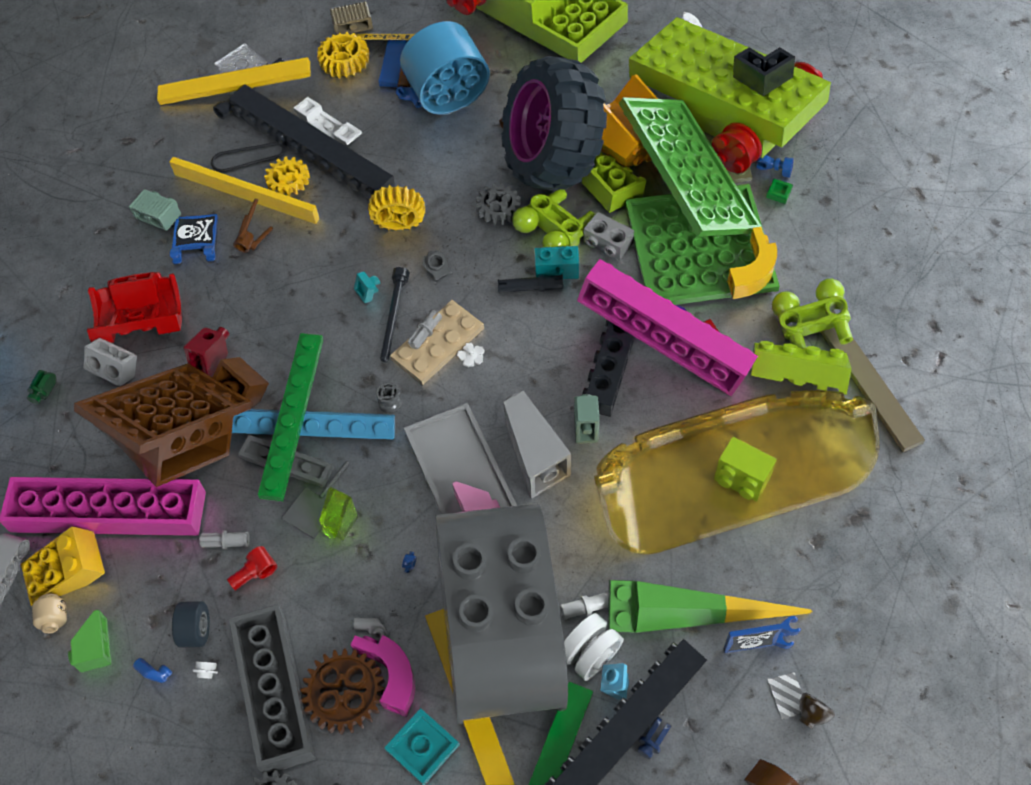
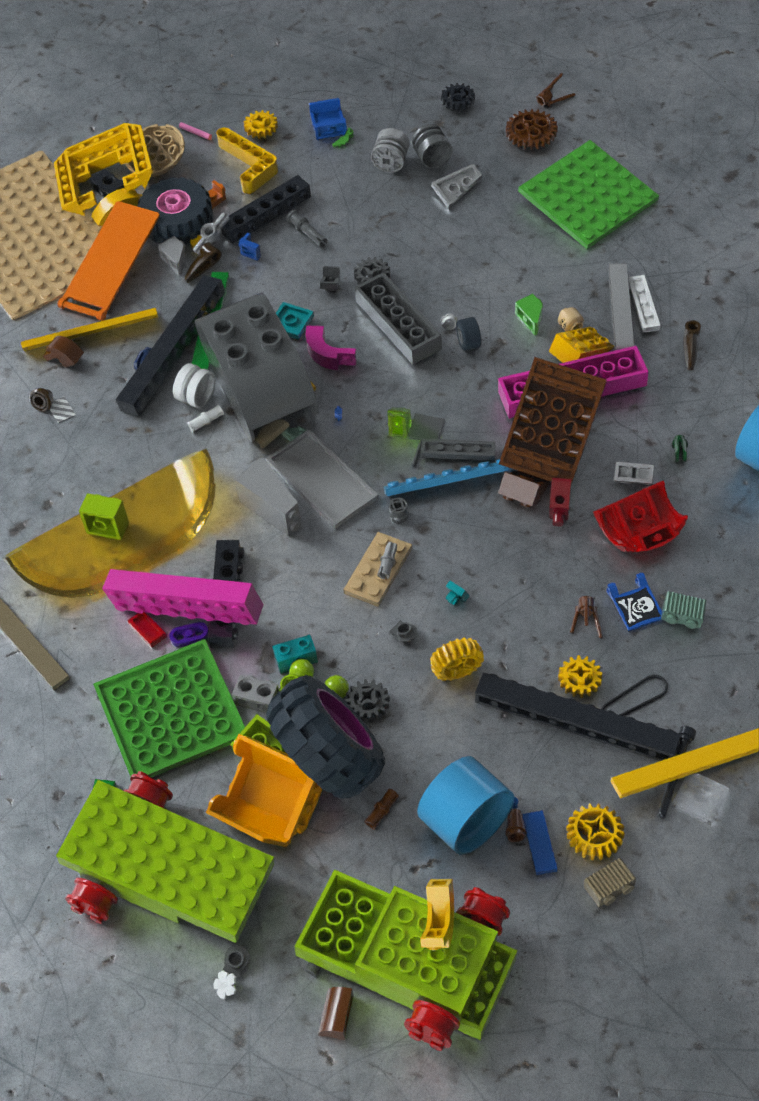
camera: 165 degrees right, 5 degrees down
blue arm [133,658,172,683] -> none
yellow tile [169,157,319,224] -> none
light grey axle [199,530,250,549] -> none
red pin [227,546,278,591] -> none
green plate [258,333,324,501] -> none
white slope [293,97,362,145] -> none
reddish brown gear [300,648,385,735] -> none
light grey arm [354,617,387,642] -> none
yellow sticker [356,34,415,40] -> none
black piece [380,267,410,362] -> none
bright pink slope [452,482,500,512] -> none
white plant [457,343,485,367] -> none
black pin [498,274,564,293] -> none
sand green brick [574,394,600,443] -> none
medium azure bracket [600,663,629,700] -> none
bright green plate [608,580,813,633] -> none
bright green plate [619,97,762,236] -> none
blue flag [723,616,801,653] -> none
yellow arch [727,227,777,299] -> none
black brick [733,47,795,96] -> none
lime wedge [750,341,852,395] -> none
lime piece [772,278,853,348] -> none

